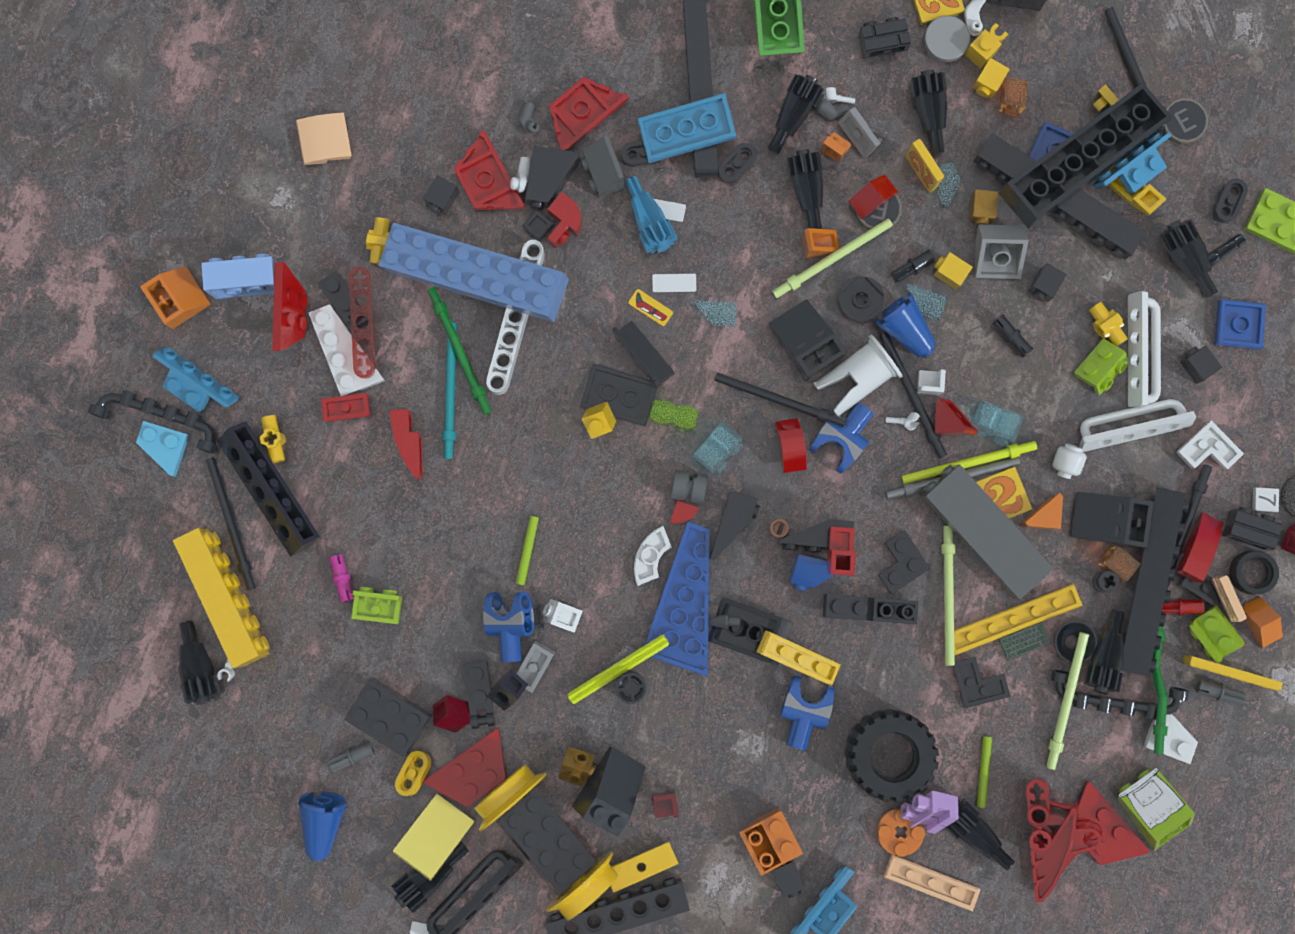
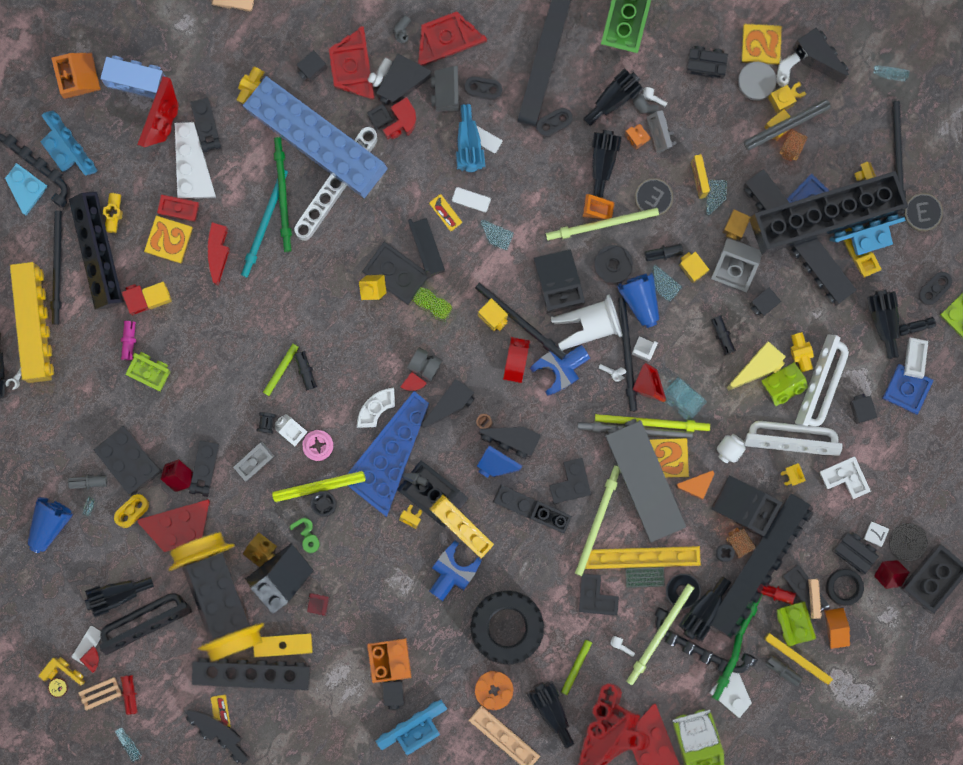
camera: 15 degrees right, 0 degrees up
clear red beam [349,266,376,379] -> none
light yellow tile [393,794,474,881] -> none
blue connector [483,592,534,662] -> none
black brick [487,669,528,711] -> none
dark azure tile [637,93,737,163] -> none
clear light blue brick [692,422,743,475] -> none
red brick [827,527,856,576] -> none
red slope [848,174,898,219] -> none
lavender hips [901,791,958,834] -> none
black piece [911,69,947,154] -> none
black bar [1167,464,1213,590] -> none
red slope [1176,512,1223,583] -> none
none -> clear light blue tile [82,496,95,517]
none -> red brick [122,284,149,316]
none -> yellow panel [142,282,172,309]
none -> tile [144,216,193,264]
none -> bright green leg [290,518,320,553]
none -> black pin [294,351,317,391]
none -> bright pink gear [302,430,333,461]
none -> yellow tile [399,505,422,529]
none -> yellow brick [478,298,508,332]
none -> white hand [611,636,635,657]
none -> light yellow slope [727,342,786,390]
none -> dark grey axle [744,99,831,150]
none -> yellow tile [781,463,806,486]
none -> white tile [904,337,928,379]

